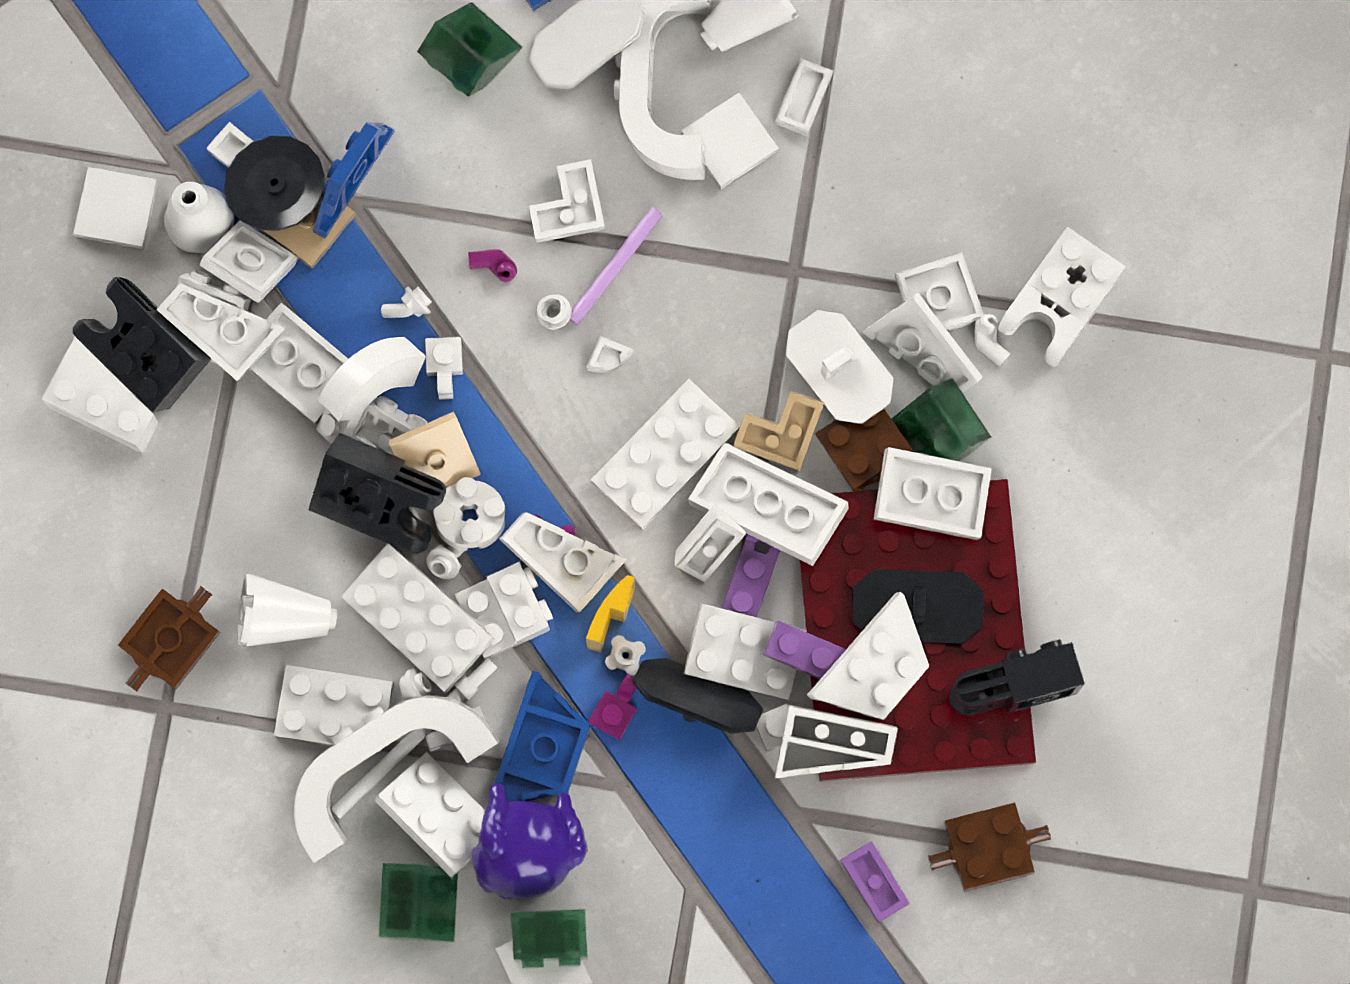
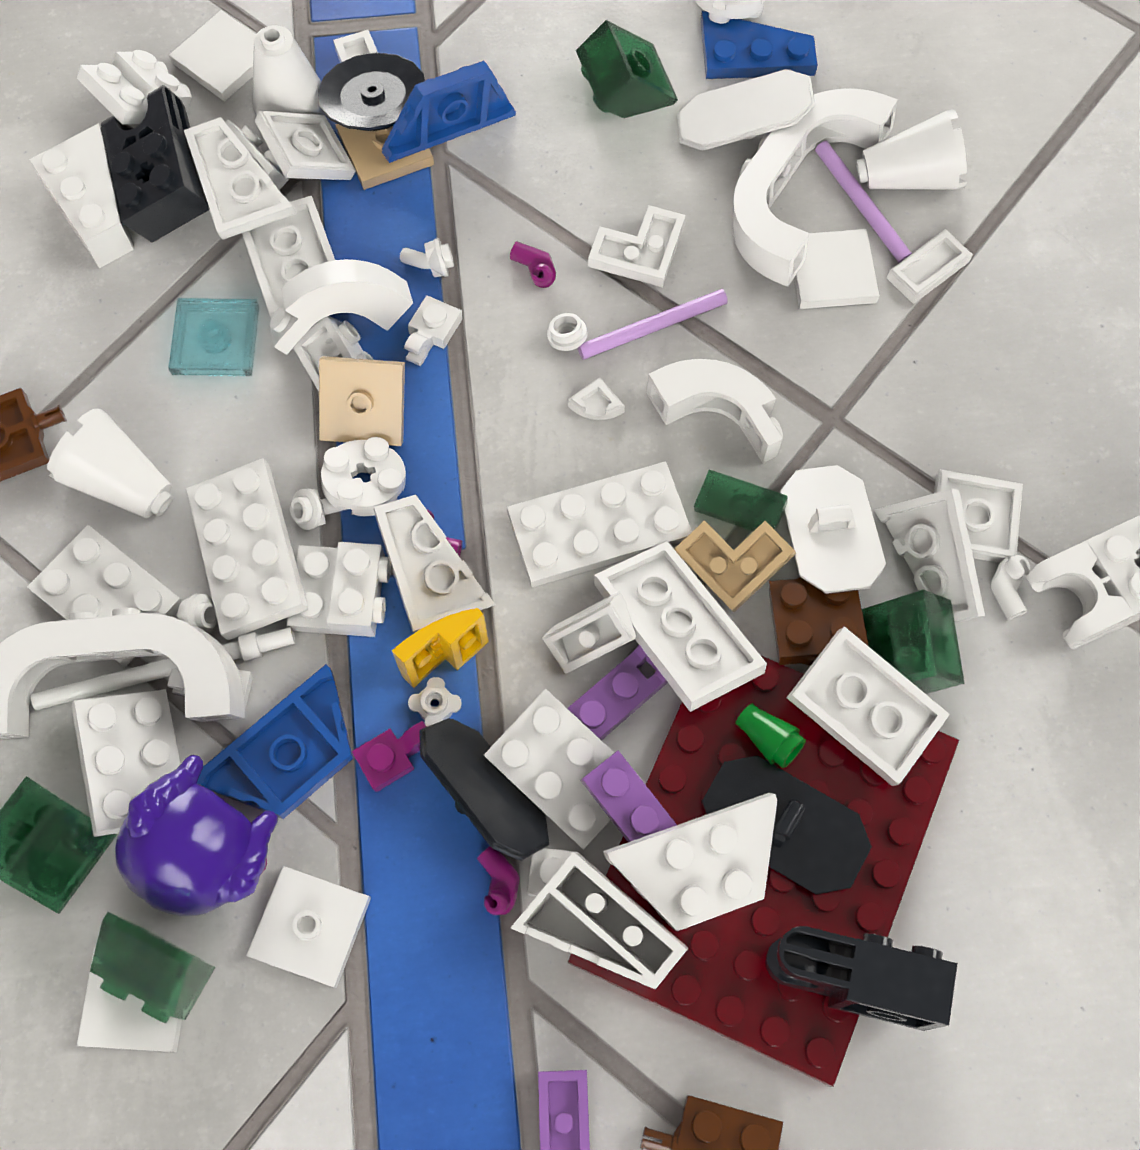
camera: 30 degrees right, 10 degrees down
black brick [308,433,446,554] -> none
none -> white plate [77,50,192,124]
none -> clear light blue plate [168,298,259,376]
none -> white plate [246,866,371,989]
none -> magenta arm [477,847,520,915]
none -> white arch [646,359,783,463]
none -> clear green plate [694,469,788,531]
none -> green cone [736,703,806,768]
none -> lavender bar [815,141,912,263]

